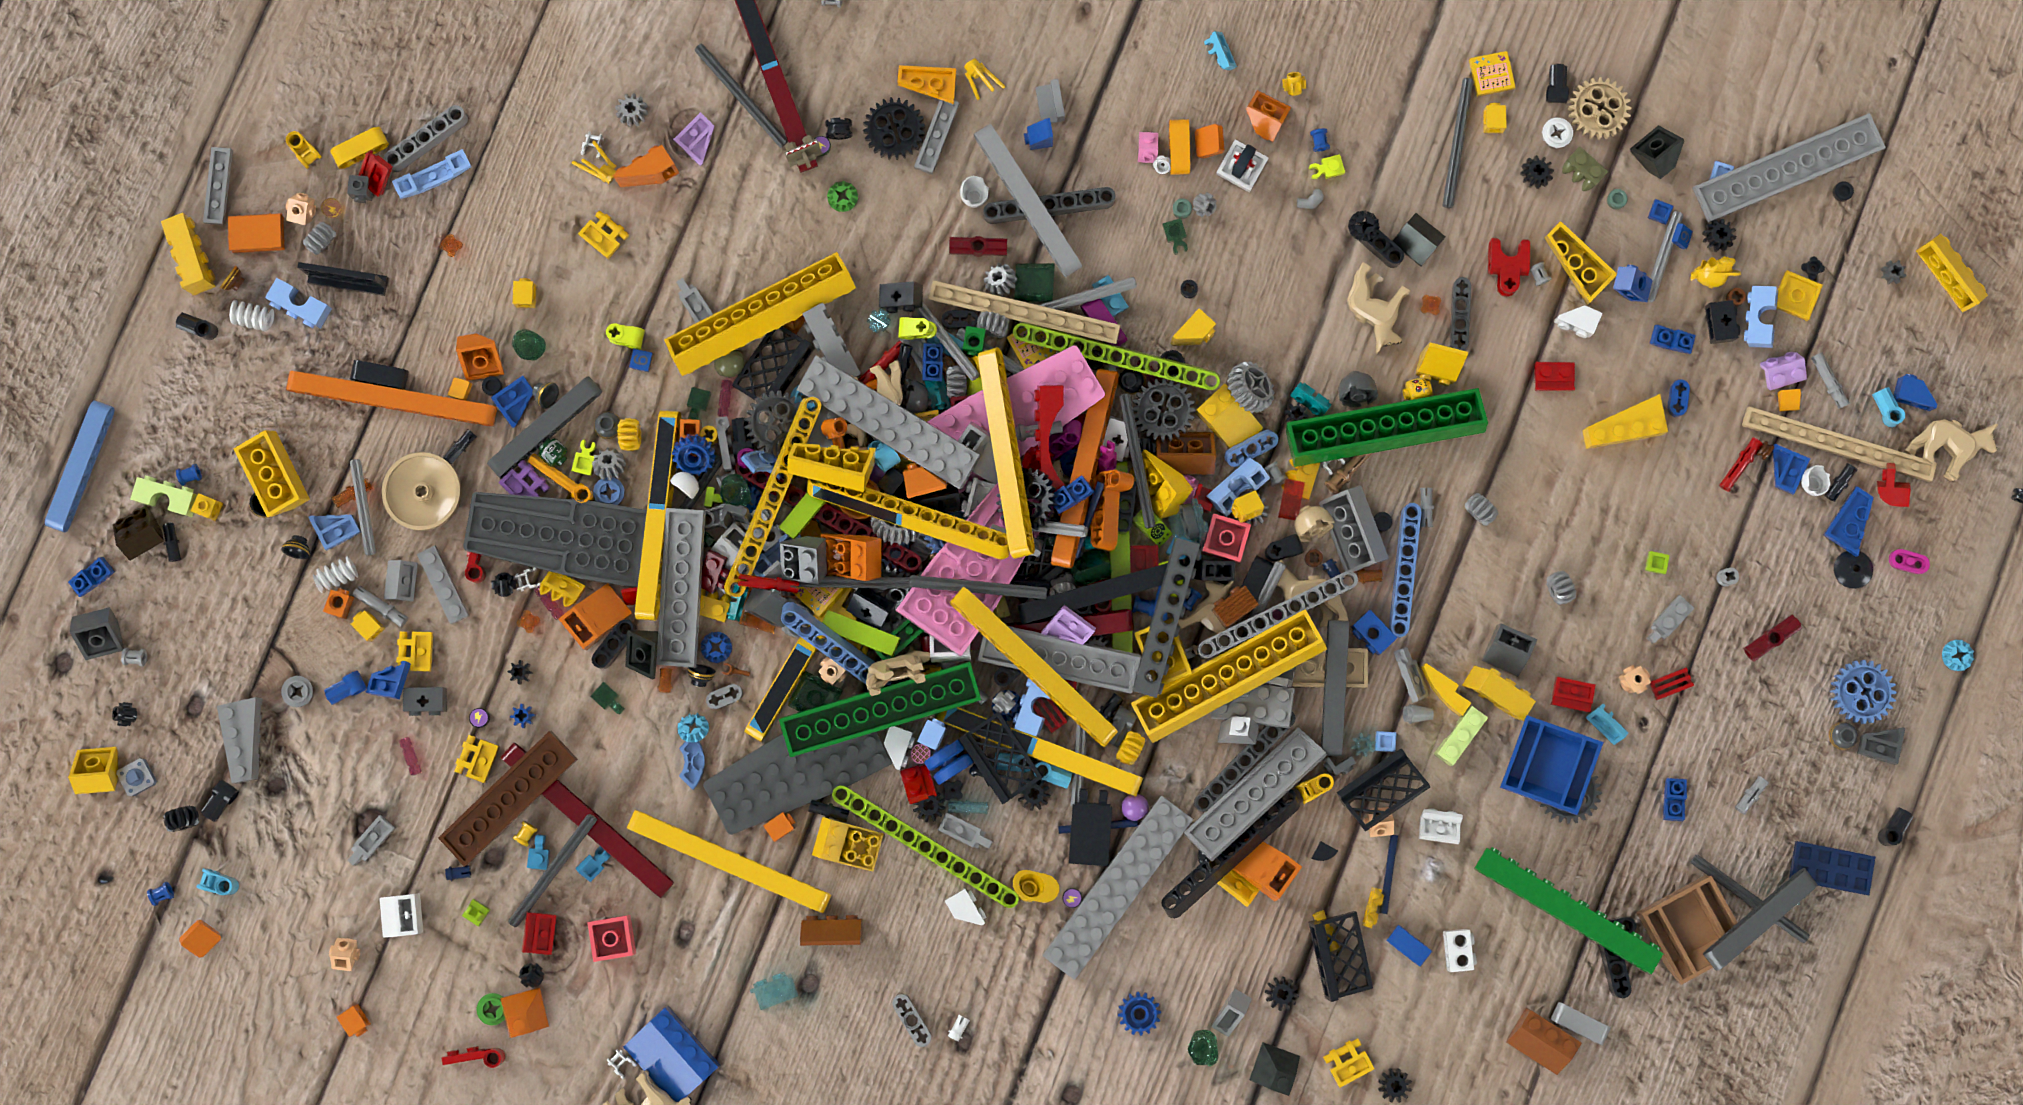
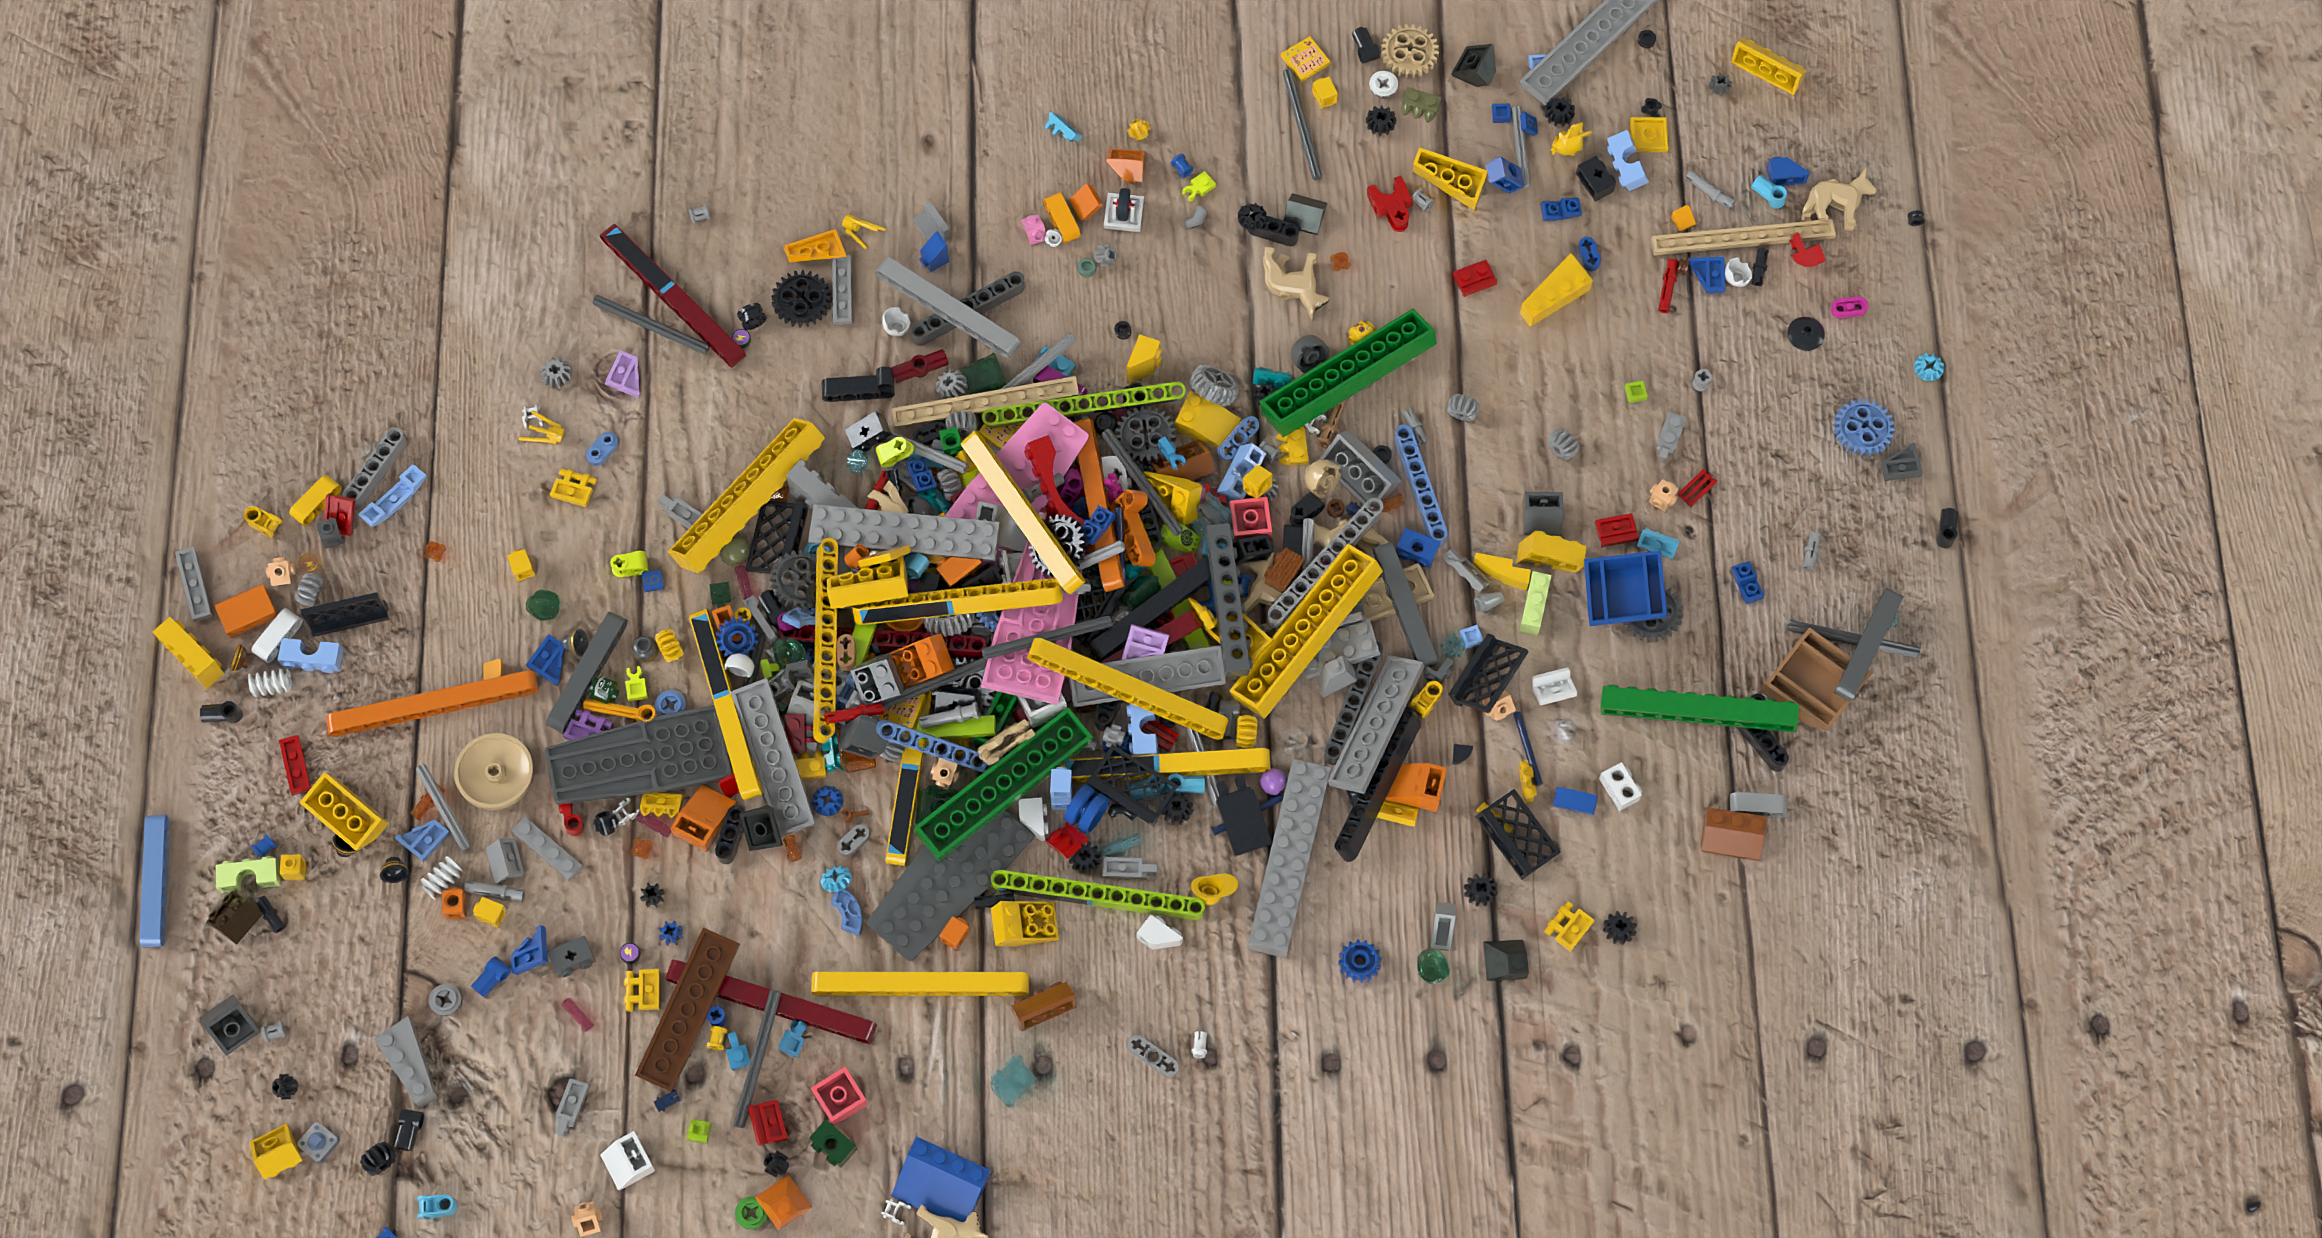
camera: 25 degrees left, 15 degrees down
blue slope [68,557,115,597] -> none
black beam [350,360,409,390] -> none
yellow plate [396,631,433,672] -> none
black axle [443,429,477,464] -> none
orange slope [456,333,504,381] -> none
black tile [482,376,502,396] -> none
clear green plate [590,682,625,715] -> none
light grey gear [592,447,626,481] -> none
orange slope [613,145,679,187] -> none
black piece [687,664,716,687] -> none
dark tan hips [784,135,822,168] -> none
bright green gear [827,181,858,212] -> none
tile [911,744,931,764] -> none
black plate [943,780,963,800] -> none
medium lavender tile [1062,888,1082,908] -> none
clear green plate [1162,218,1188,255] -> none
clear red slope [1278,479,1305,521] -> none
yellow slope [1415,342,1468,386] -> none
dark grey beam [1450,277,1471,351] -> none
white slope [1554,305,1602,338] -> none
sand green tile [1607,189,1628,209] -> none
dark orange bush [1726,288,1746,307] -> none
dark red piece [1743,615,1802,662] -> none
lavender bracket [1760,352,1807,390] -> none
dark blue plate [1789,841,1876,896] -> none
blue wing [1823,486,1874,557] -> none
dark grey piece [1829,722,1858,750] -> none
none -> white beam [251,608,303,663]
none -> red plate [279,735,311,796]
none -> medium blue plate [586,432,618,466]
none -> blue bush [707,1006,727,1027]
none -> dark green brick [809,1119,857,1168]
none -> black beam [821,367,895,402]
none -> medium nougat beam [837,634,856,671]
none -> yellow tile [858,545,911,568]
none -> light grey pin [919,702,980,729]
none -> dark azure plate [1158,436,1186,470]
none -> yellow plate [1188,598,1215,630]

